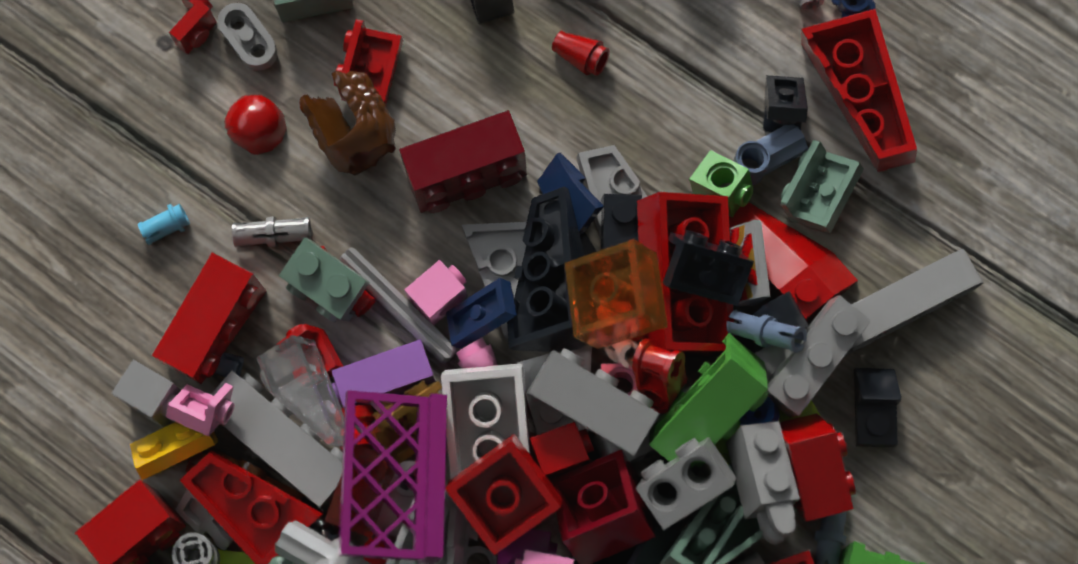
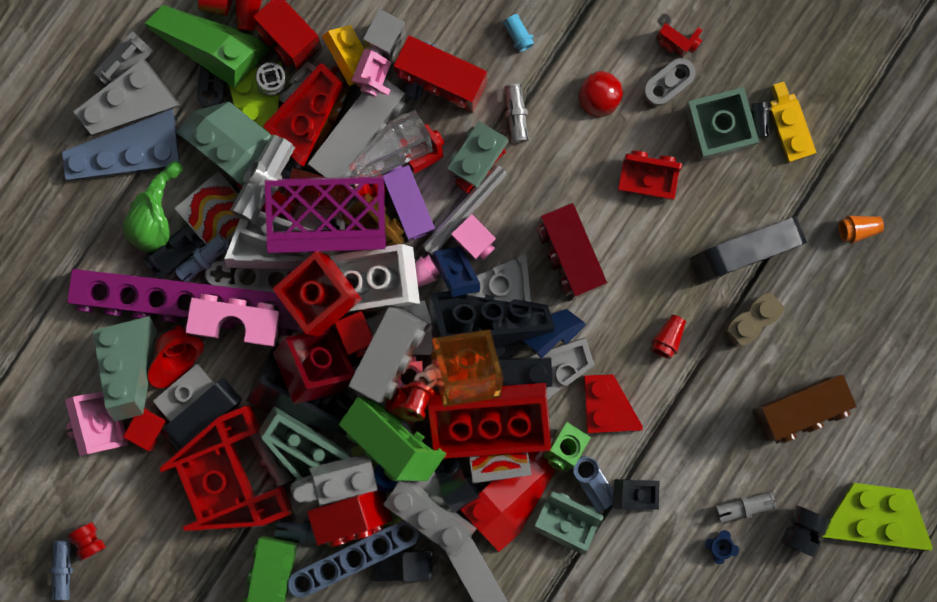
camera: 75 degrees right, 10 degrees up
reddish brown piece [299,71,396,176] -> none
light grey brick [636,437,736,530] -> none
black bracket [663,230,754,306] -> none
sand blue pin [726,310,807,353] -> none
red wedge [801,9,917,172] -> none
none -> sand blue beam [288,521,423,598]
none -> red wing [584,374,643,433]

